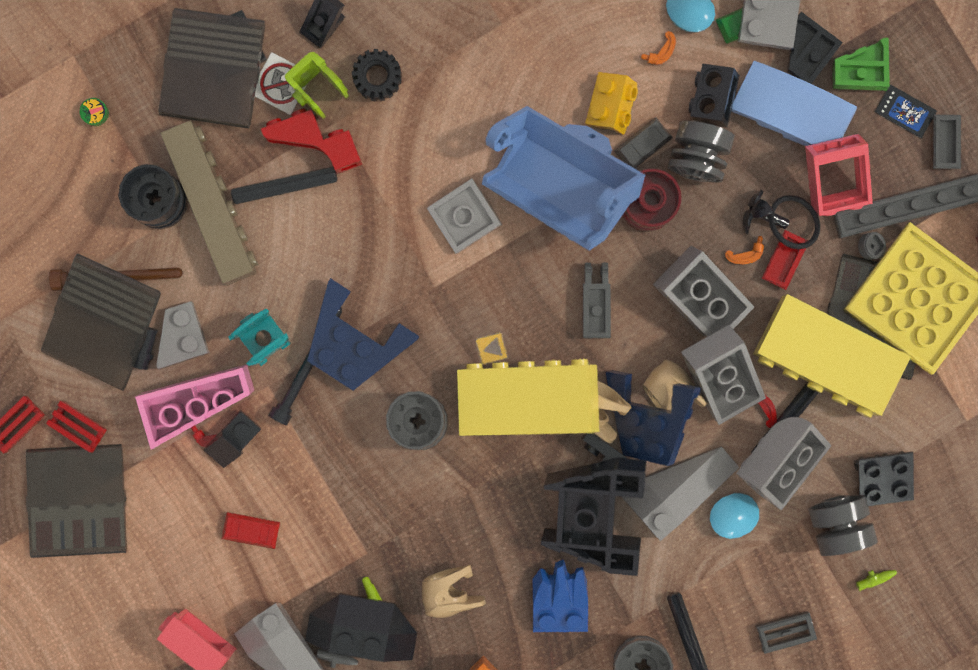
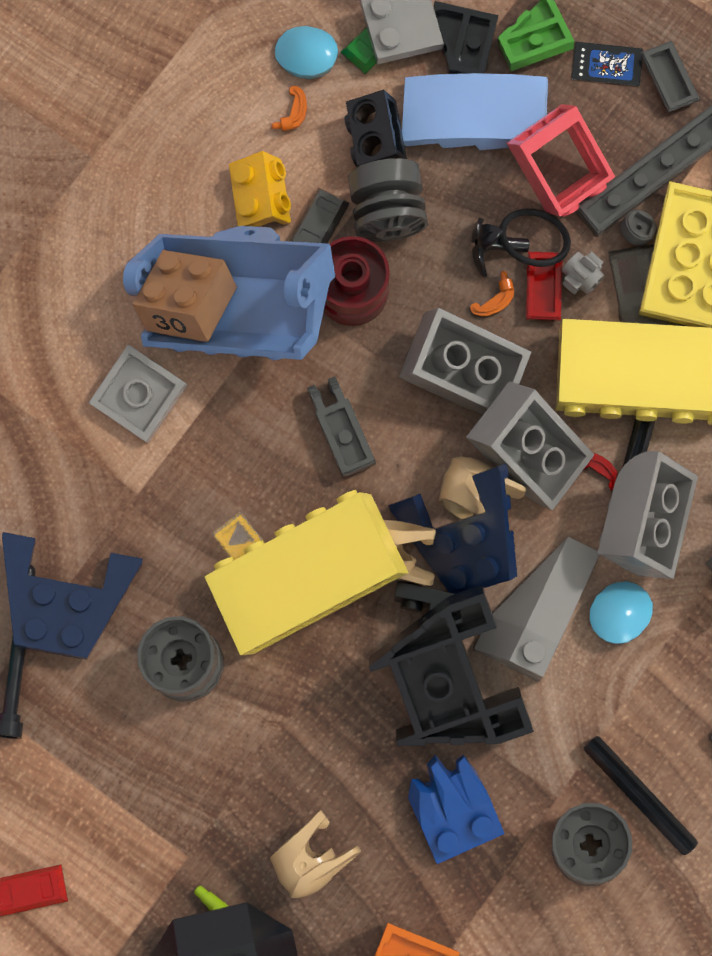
camera: 20 degrees left, 10 degrees down
none -> medium nougat brick [132,250,237,342]
none -> light grey gear [561,251,605,295]

